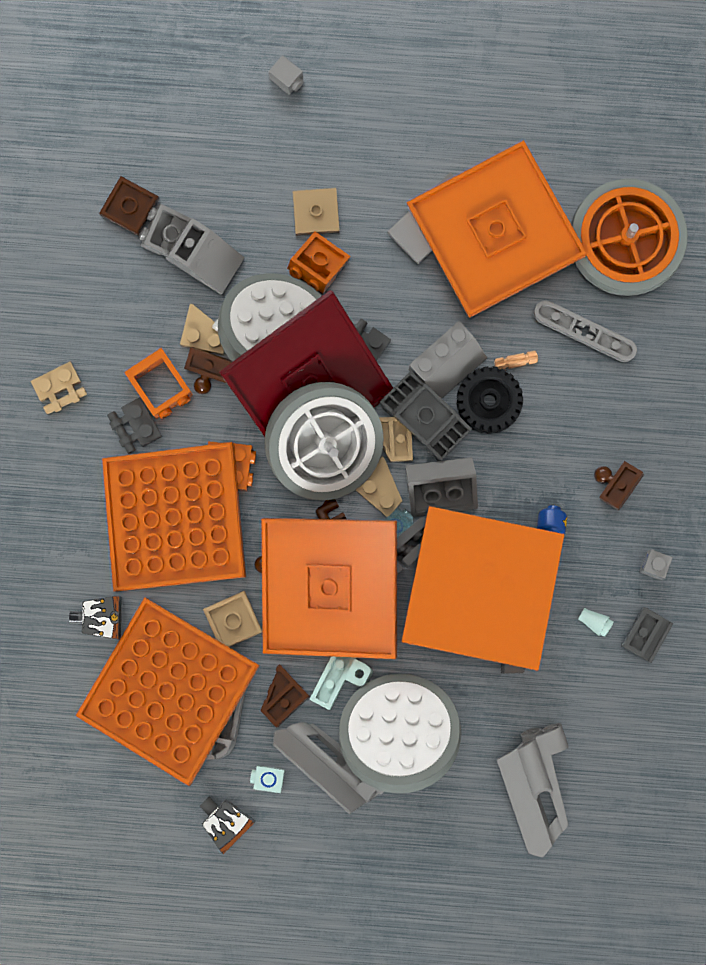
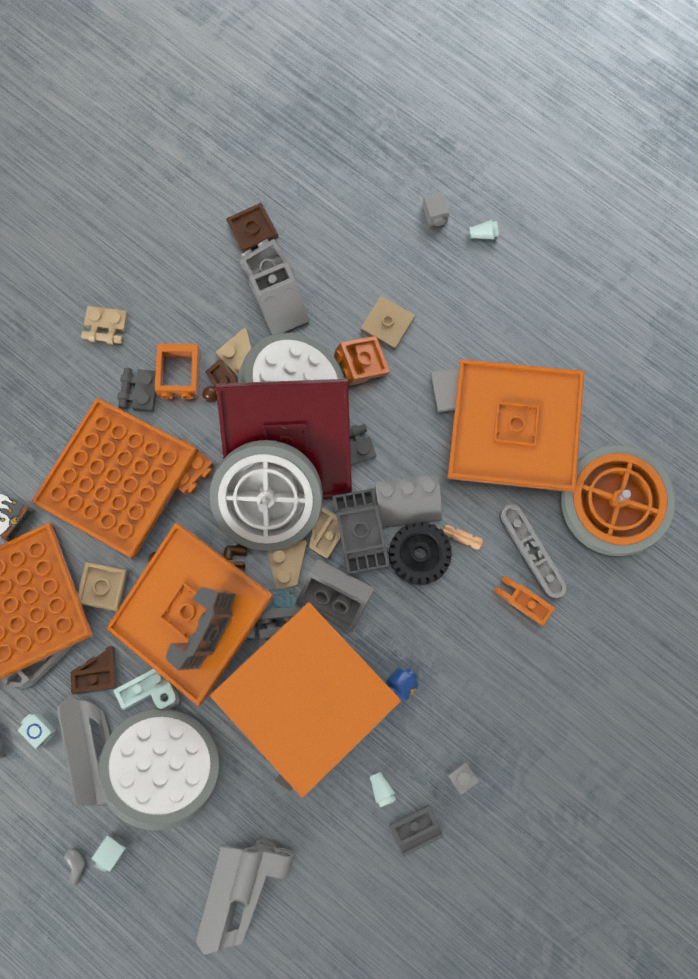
camera: 35 degrees right, 5 degrees down
reddish brown plate [594,461,644,511] -> none
none -> light grey arm [64,849,85,884]
none -> light aqua brick [92,832,130,872]
none -> dark grey plate [165,587,236,671]
none -> light aqua cone [470,219,499,239]
none -> orange hinge [494,576,555,627]

